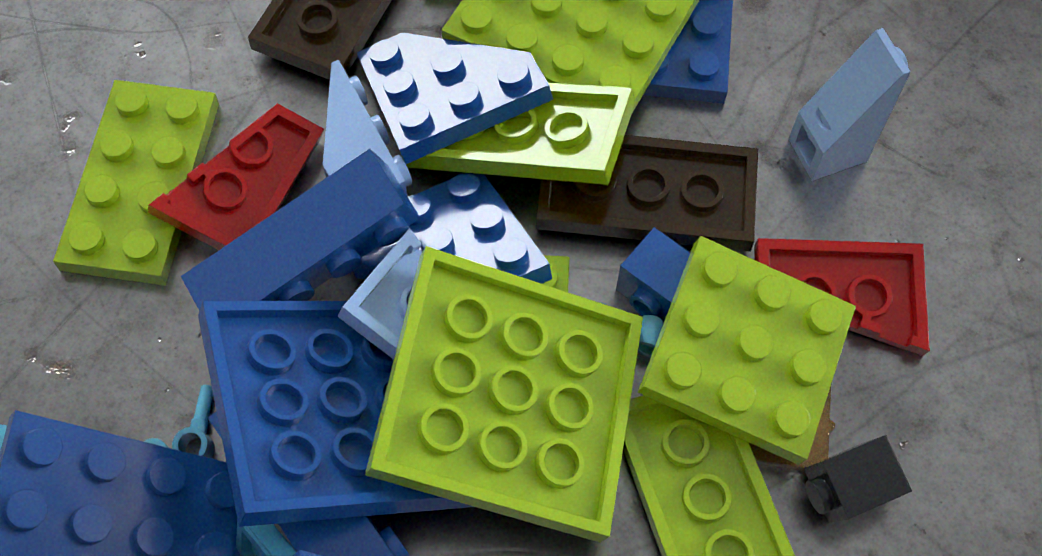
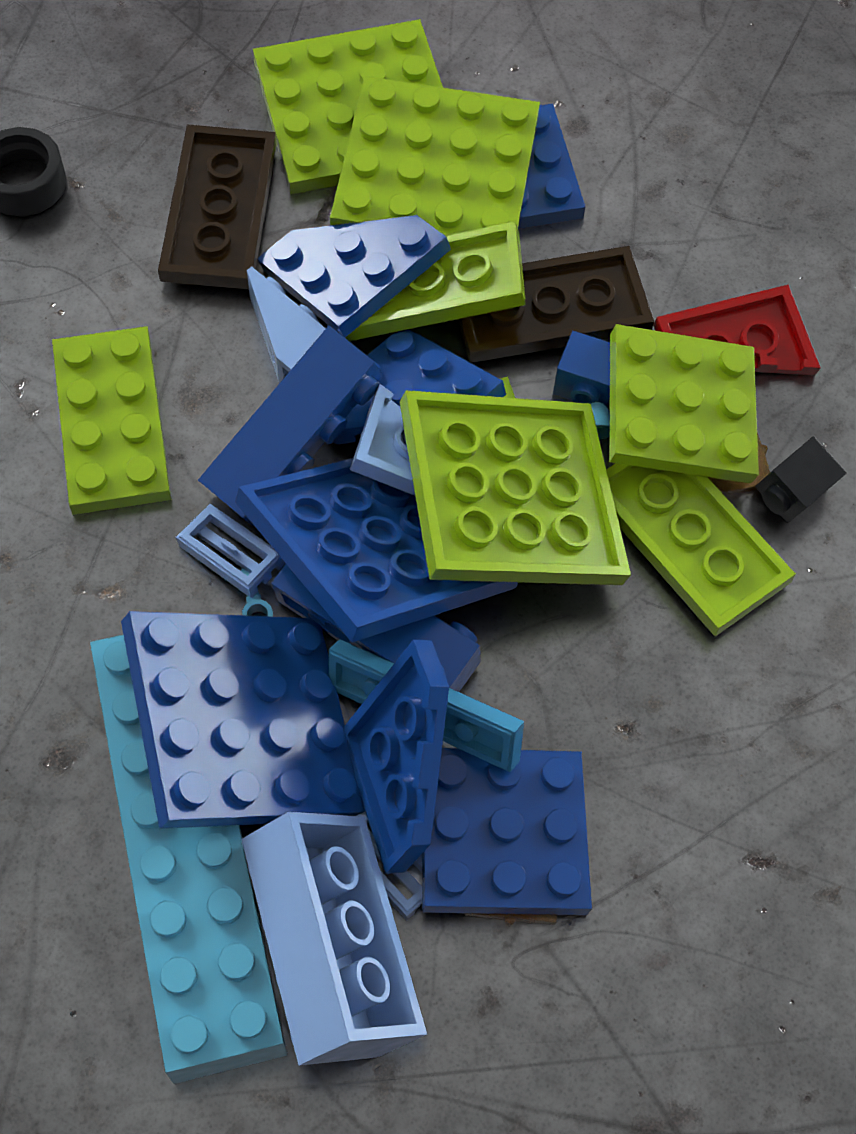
camera: 20 degrees left, 0 degrees up
red wing [148,103,324,250] -> none
light blue slope [788,28,911,181] -> none
none -> light blue tile [176,504,286,598]

